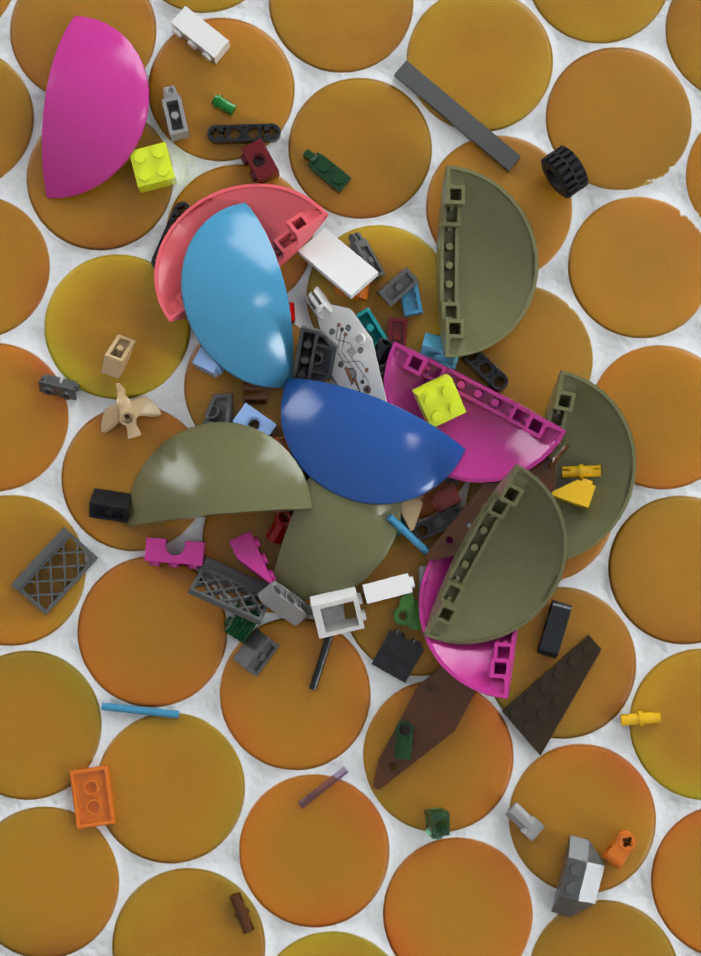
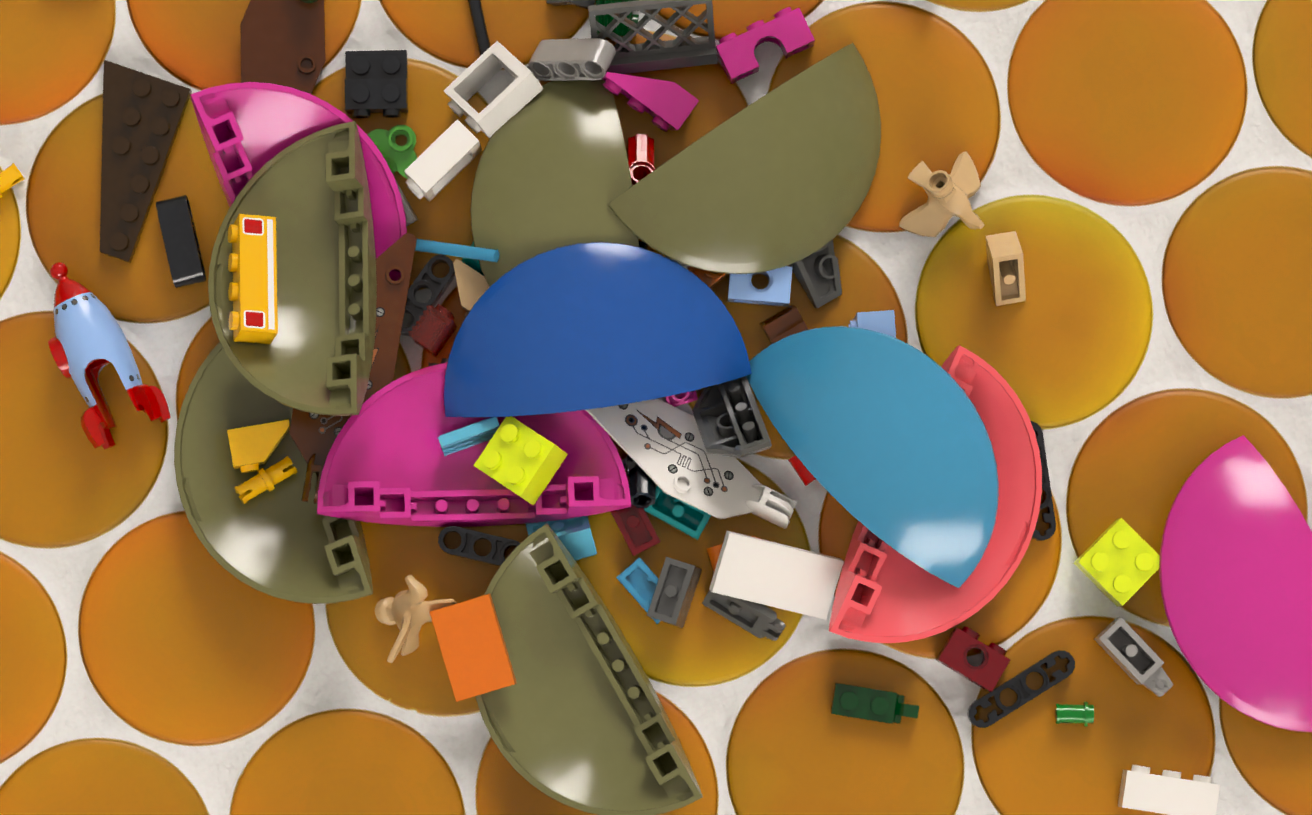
camera: 150 degrees right, 0 degrees up
dark grey hinge [38,374,80,400] -> none
black panel [89,488,131,523] -> none
none -> piece [48,262,171,450]
none -> yellow brick [228,214,278,344]
none -> tan animal [375,575,457,663]
none -> orange tile [430,594,517,702]
none -> medium azure tile [438,417,500,456]

